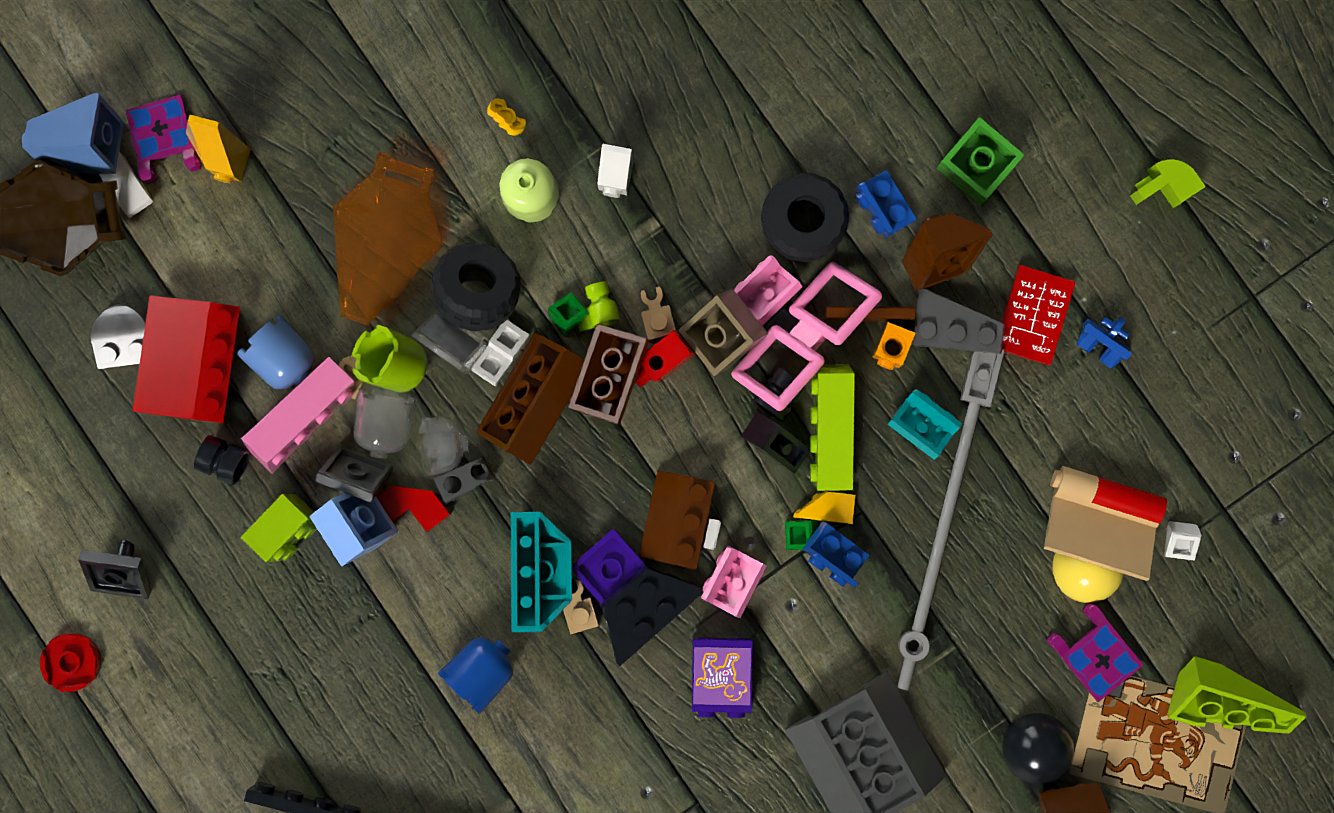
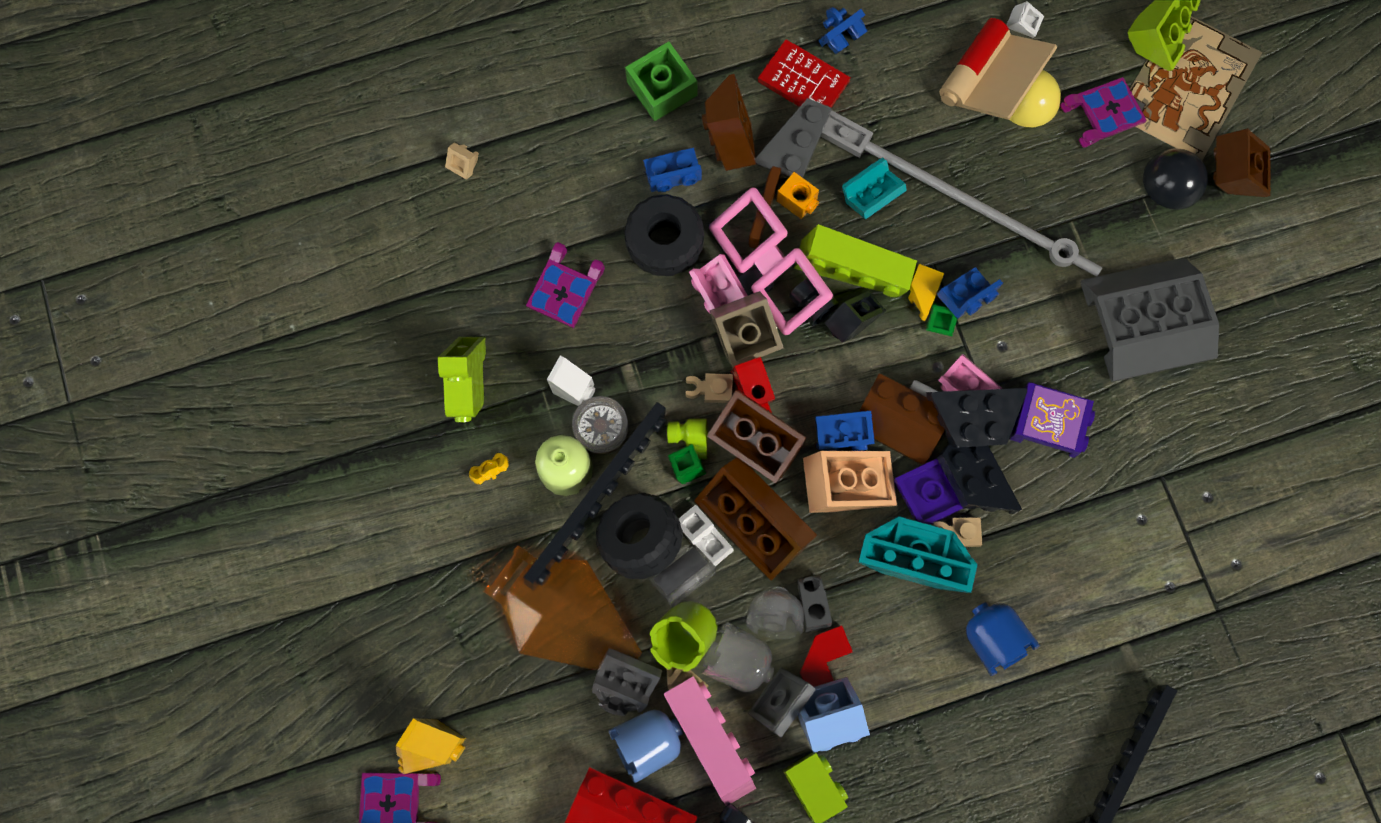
camera: 80 degrees left, 10 degrees down
none -> lime brick [438,337,486,422]
none -> black plate [523,402,667,591]
none -> magenta flag [526,242,605,329]
none -> clear piece [572,396,628,455]
none -> flat silver slope [592,648,662,716]
none -> light nougat slope [803,451,897,513]
none -> blue bracket [815,410,875,451]
none -> black wing [926,388,1027,447]

